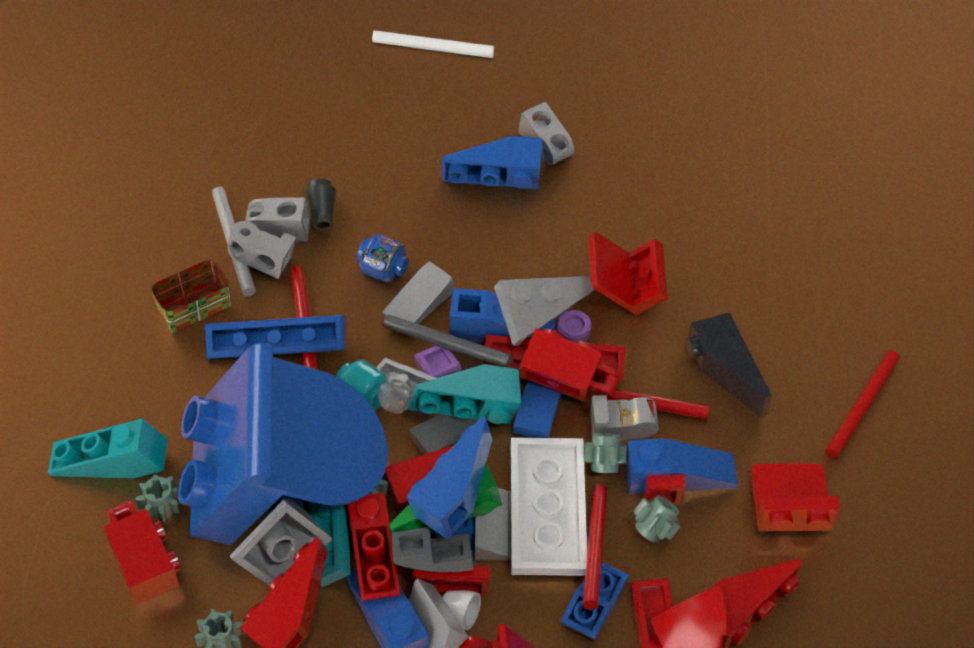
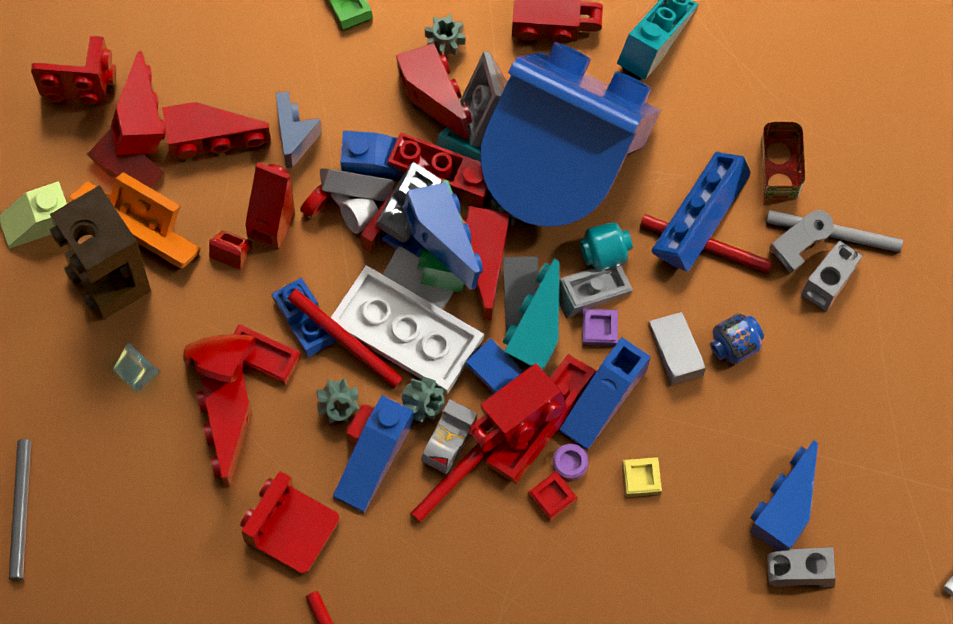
camera: 120 degrees right, 15 degrees up
sand green gear [135,474,181,522] -> none
pearl dark grey cone [303,179,336,230] -> none
clear plate [378,379,412,414] -> none
dark grey bar [383,314,513,368] -> none
light grey wing [494,276,595,346] -> none
red bracket [589,232,668,315] -> none
black slope [685,312,772,417] -> none
none -> red tile [528,471,578,522]
none -> light yellow tile [622,457,662,497]

